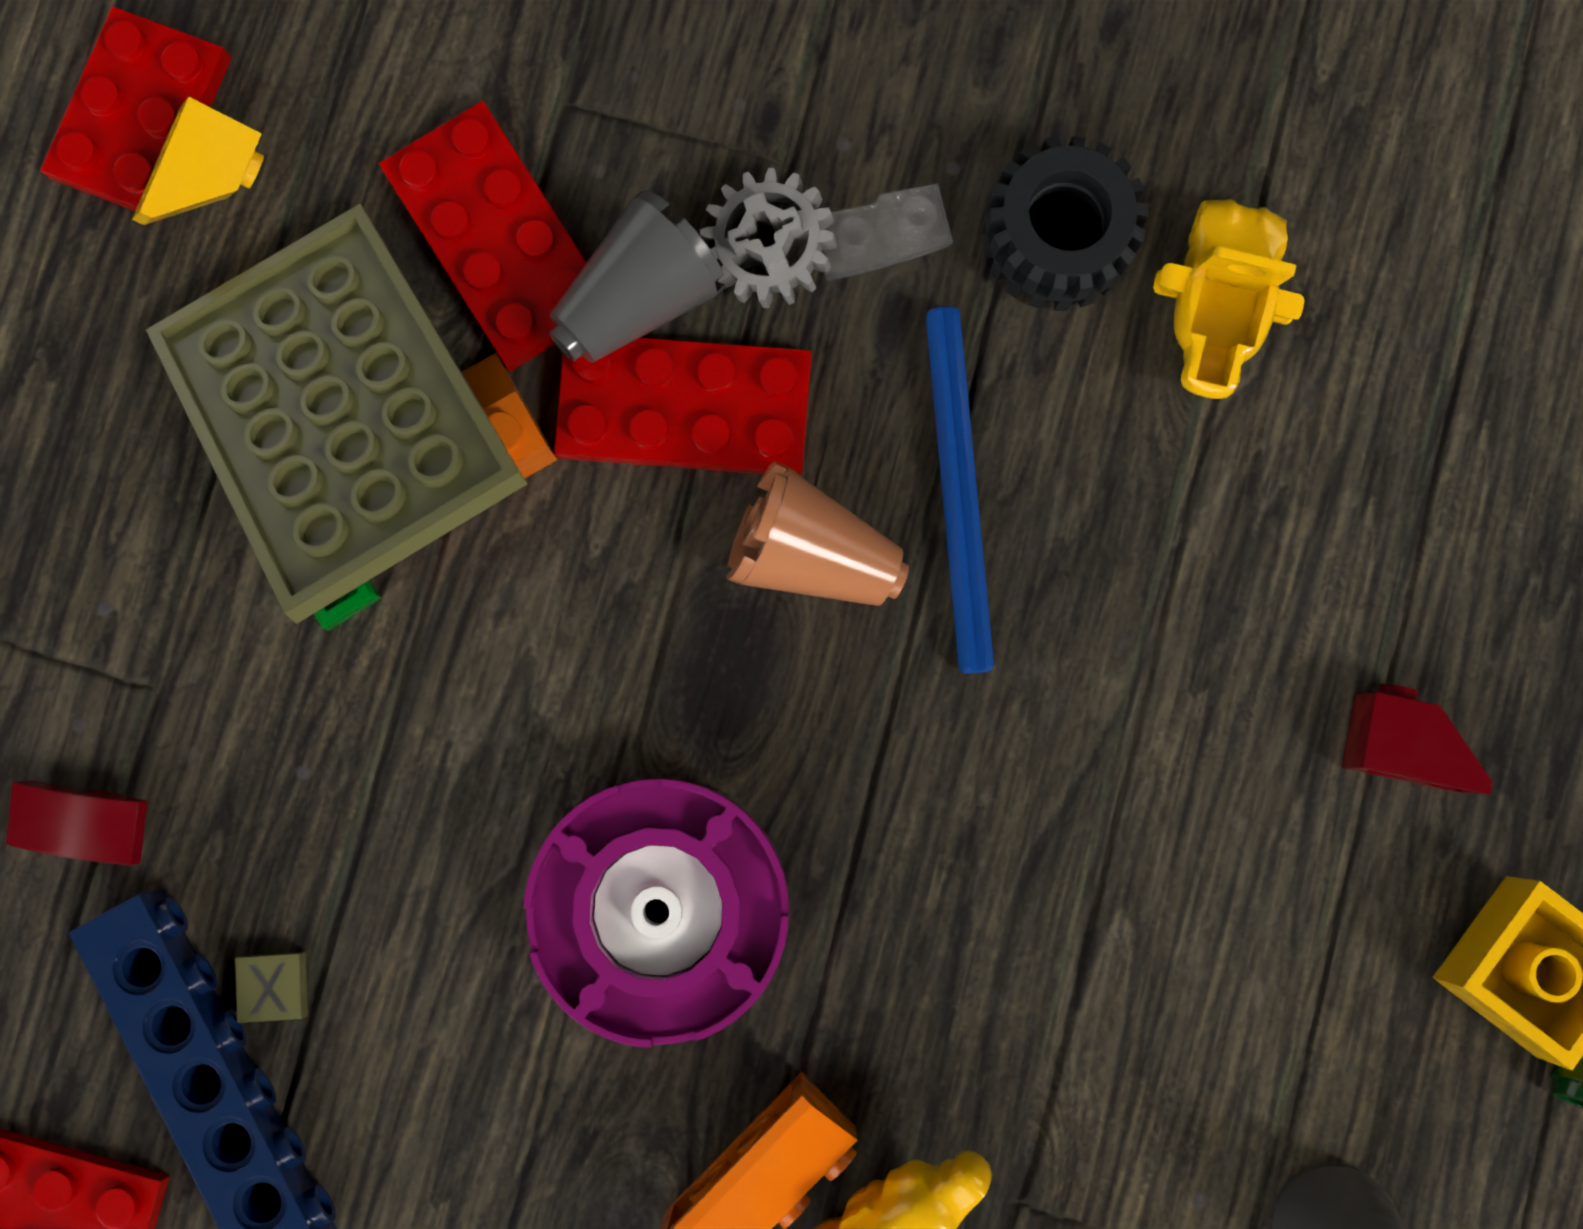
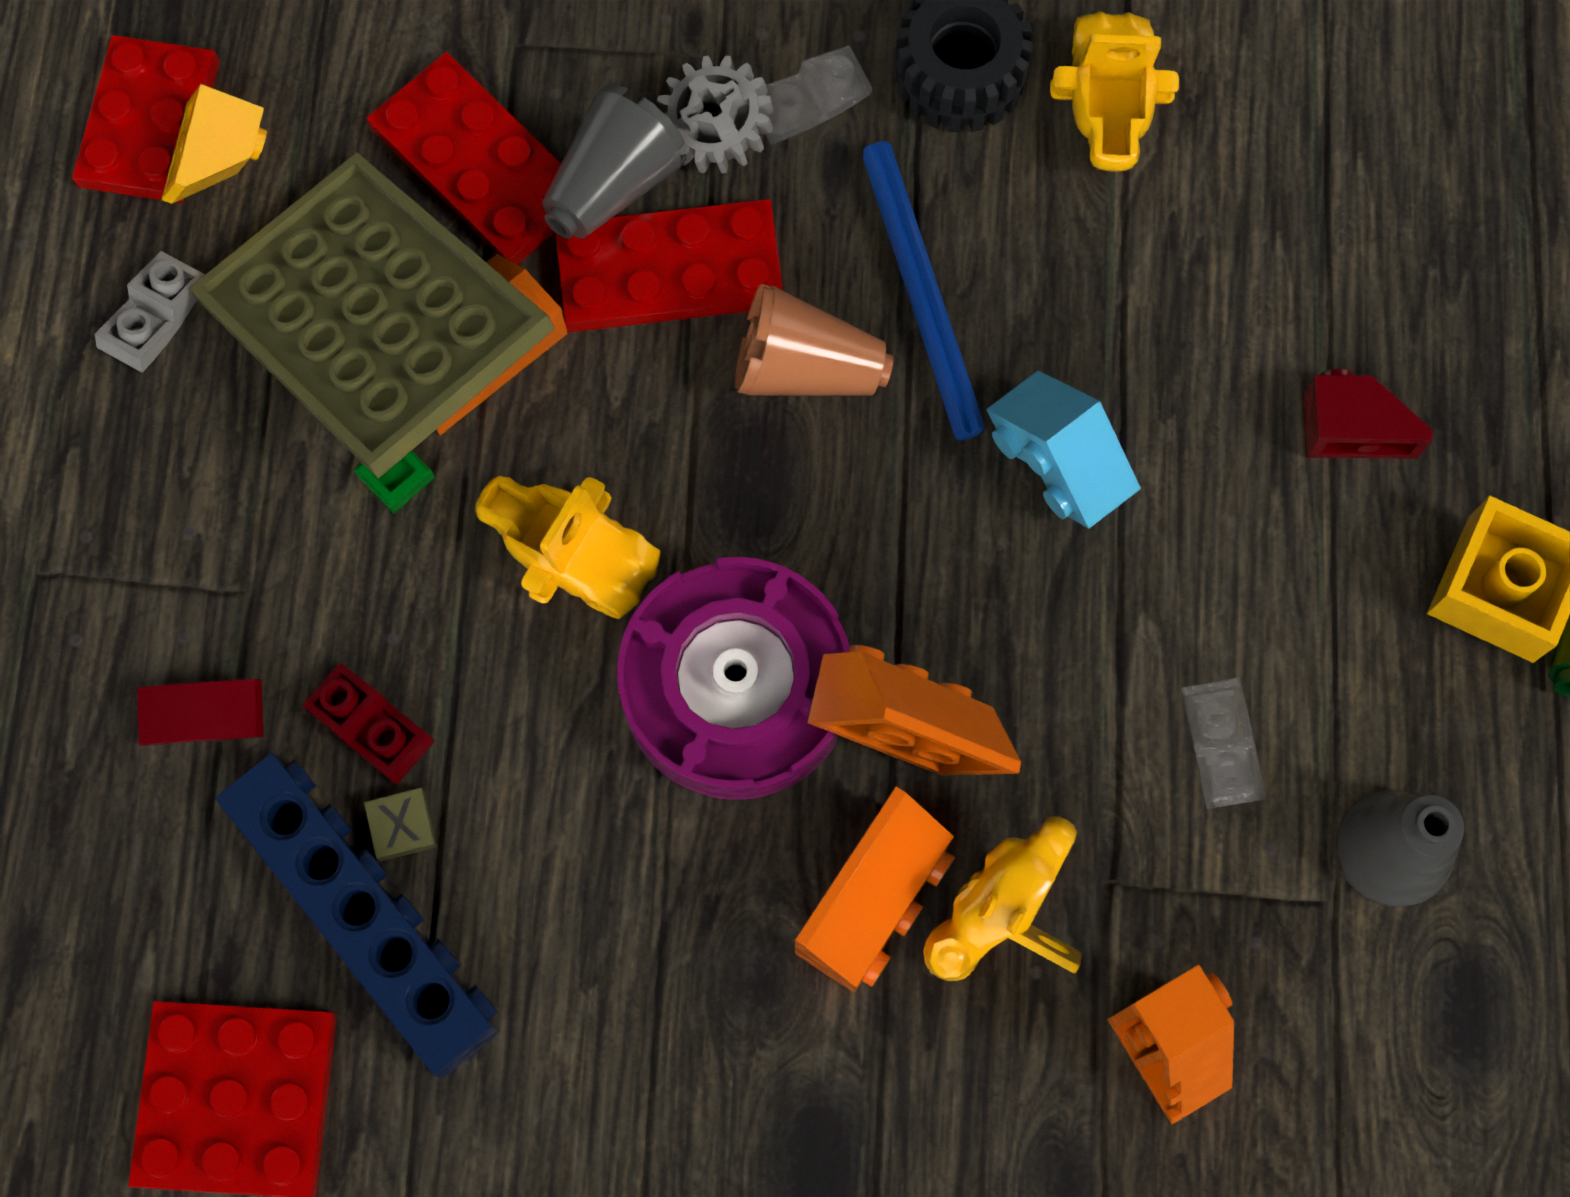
camera: 10 degrees left, 10 degrees down
none -> light grey slope [95,251,205,373]
none -> dark red slope [302,662,435,785]
none -> yellow piece [475,476,661,619]
none -> orange slope [808,645,1021,775]
none -> medium azure brick [986,371,1141,529]
none -> clear slope [1182,678,1265,809]

